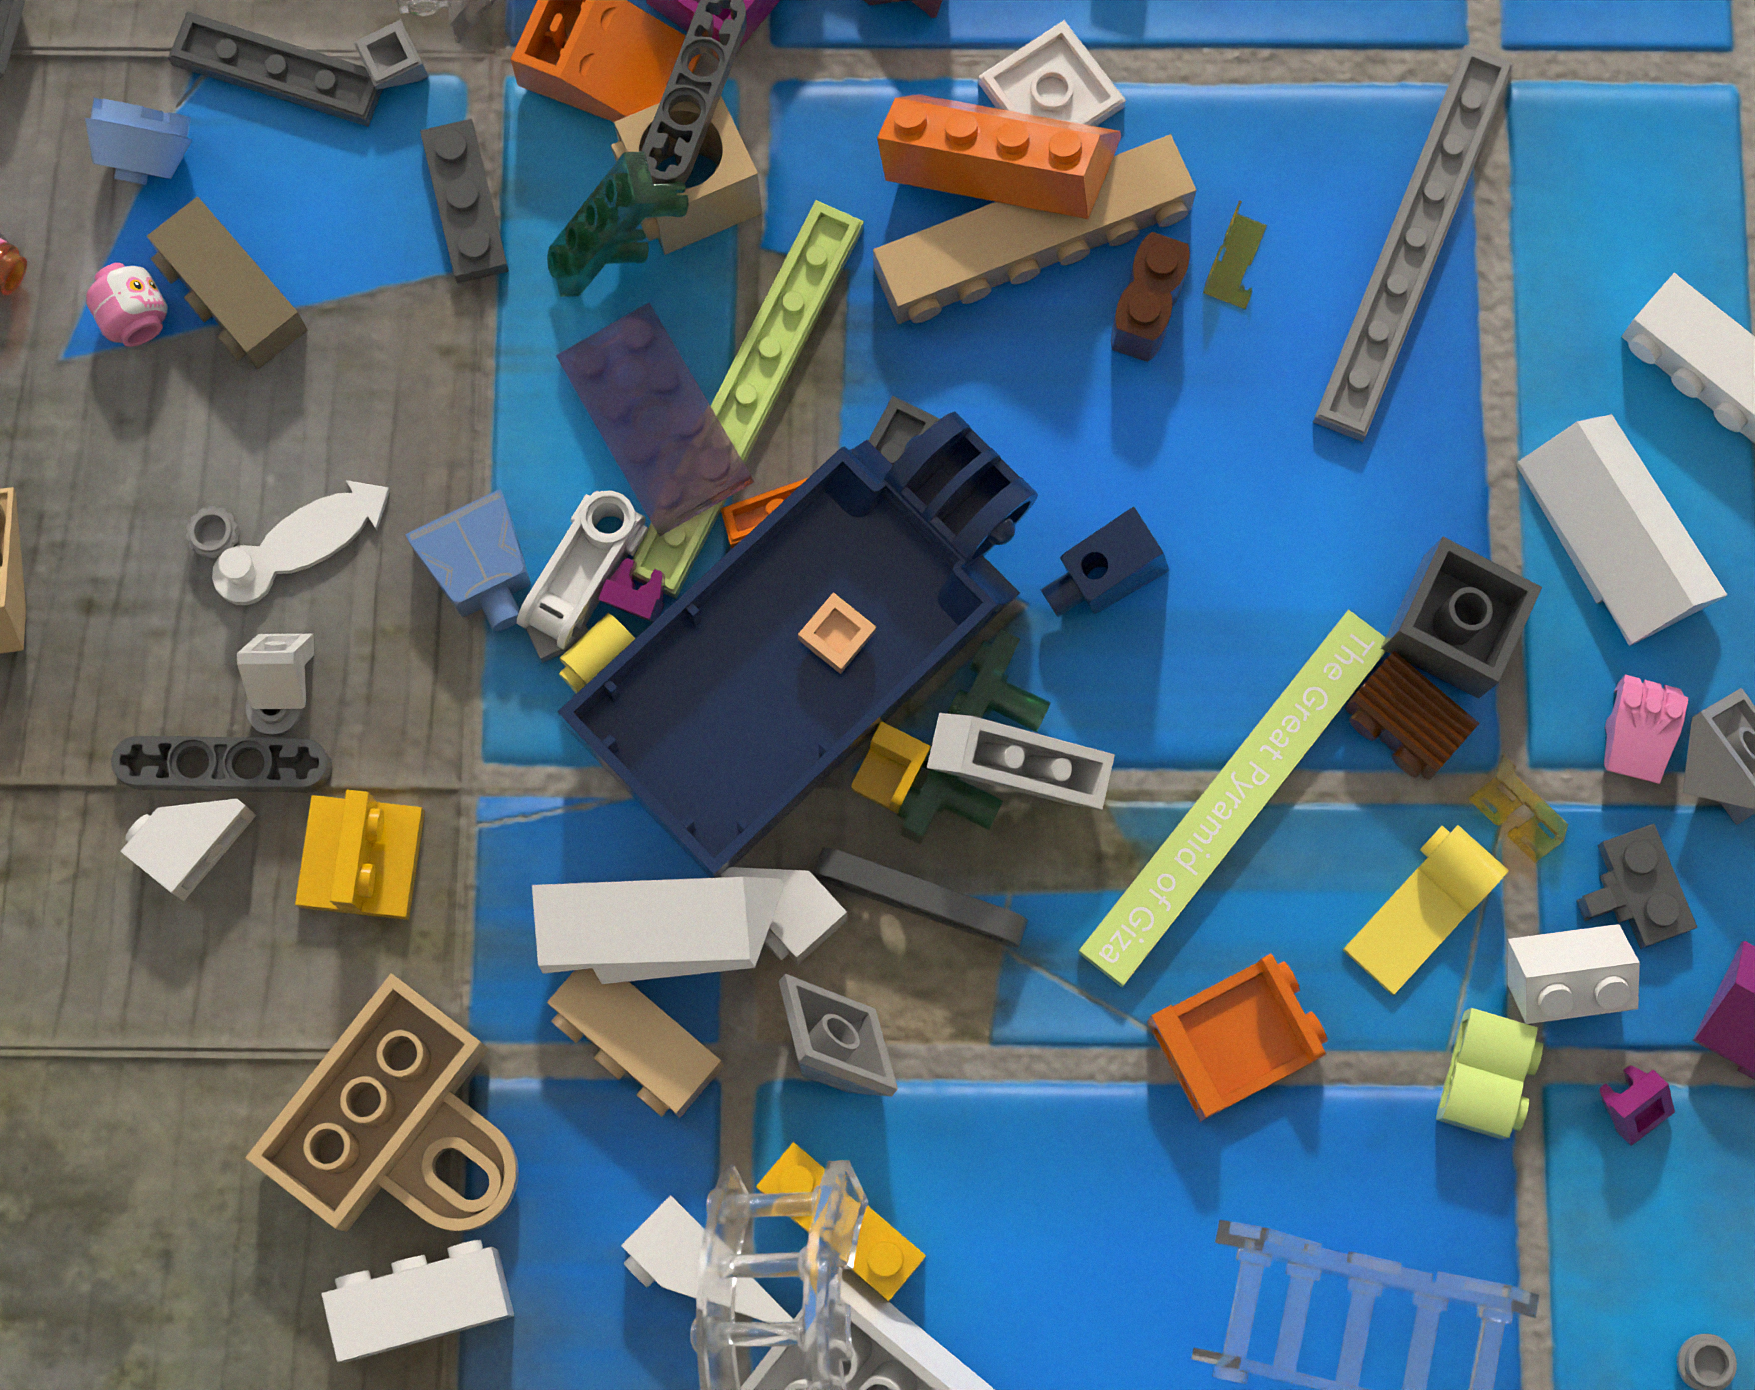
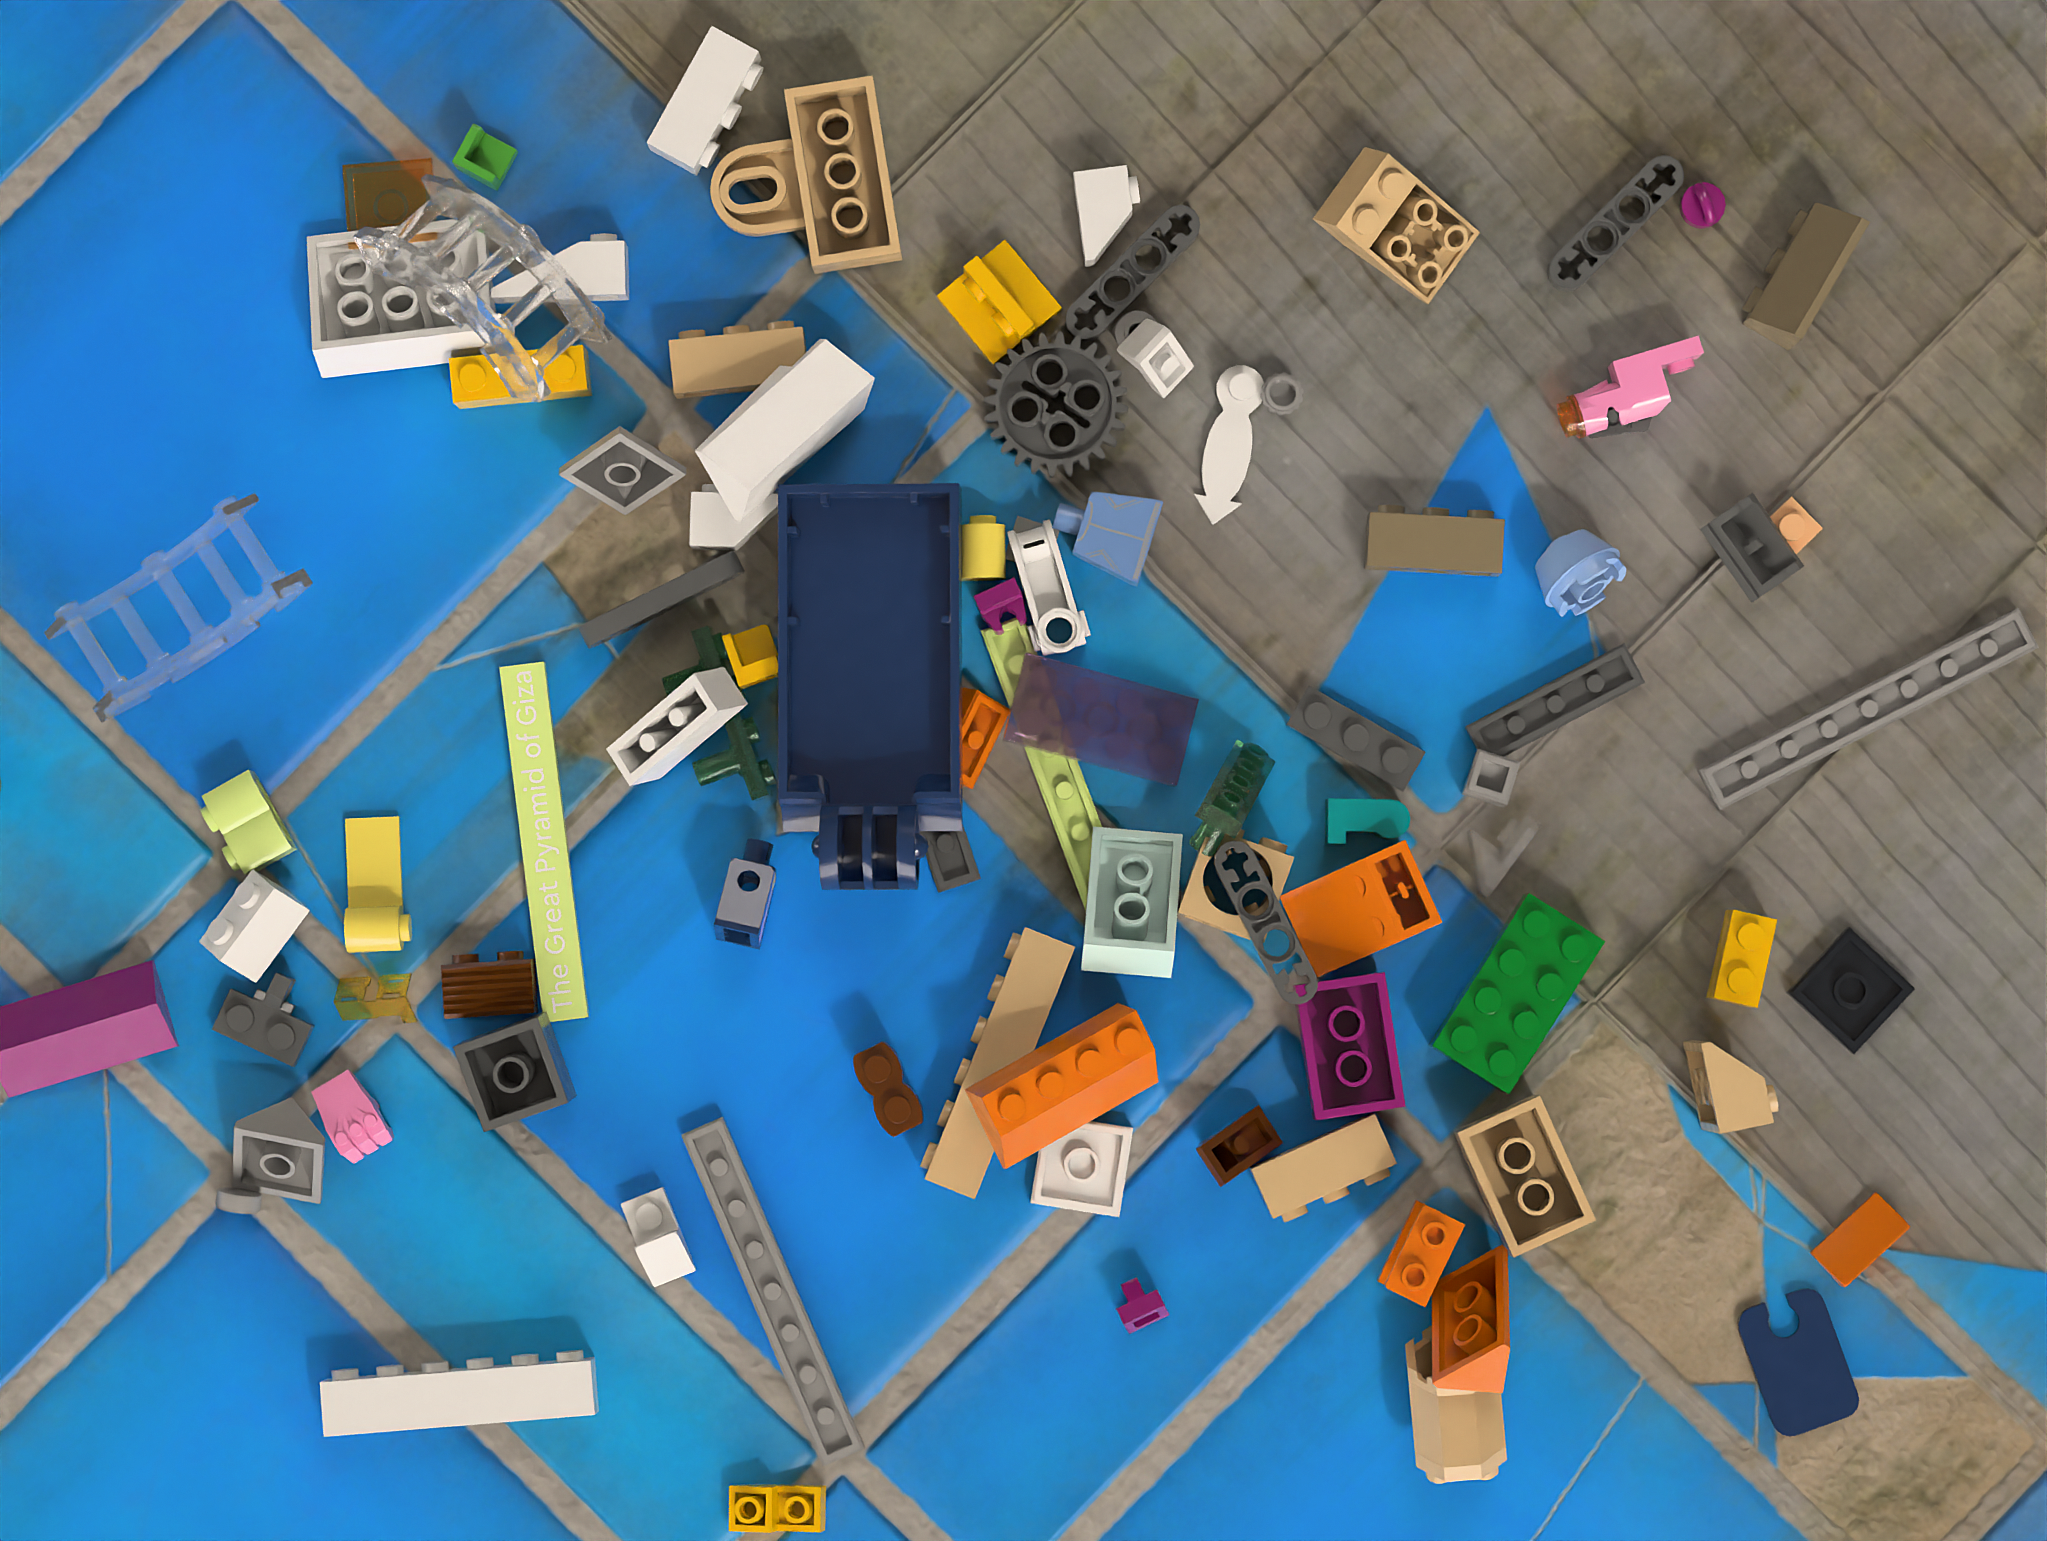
camera: 140 degrees right, 10 degrees up
bright pink head [86,263,168,347] -> none
light nougat plate [798,593,877,674] -> none
orange panel [1147,953,1328,1122] -> none
clear yellow piece [1203,200,1267,309] -> none
white slope [1516,414,1727,646] -> none
magenta tile [1600,1065,1675,1146] -> none
none -> white slope [621,1187,696,1287]
none -> yellow slope [729,1484,826,1533]
none -> dark grey gear [983,331,1128,478]
none -> light aqua slope [1081,827,1183,978]
none -> teal leg [1325,798,1411,845]

